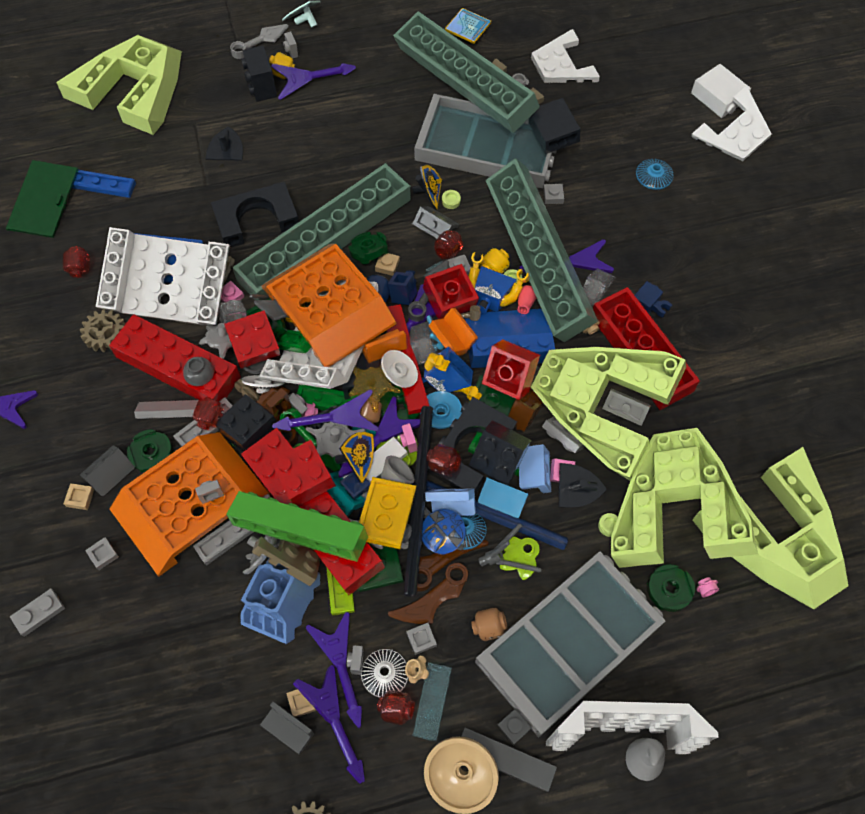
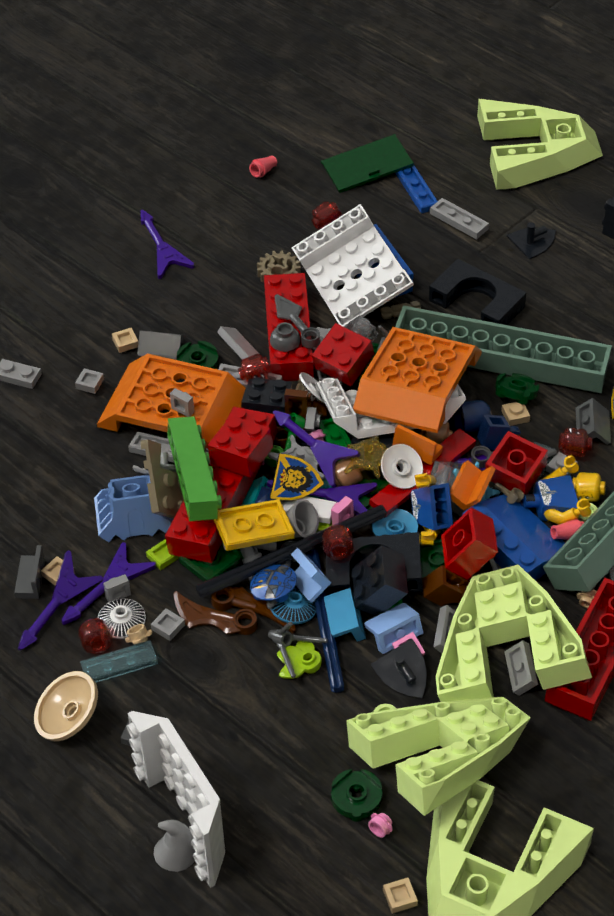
camera: 60 degrees right, 15 degrees down
bright pink plate [221,281,244,308] -> none
dark grey tile [461,728,557,792] -> none
medium nougat head [472,608,508,641] -> none
clear light blue window [475,552,665,738] -> none
none -> dark grey piece [275,294,320,348]
none -> tan plate [383,878,418,914]
none -> light grey plate [430,198,489,240]

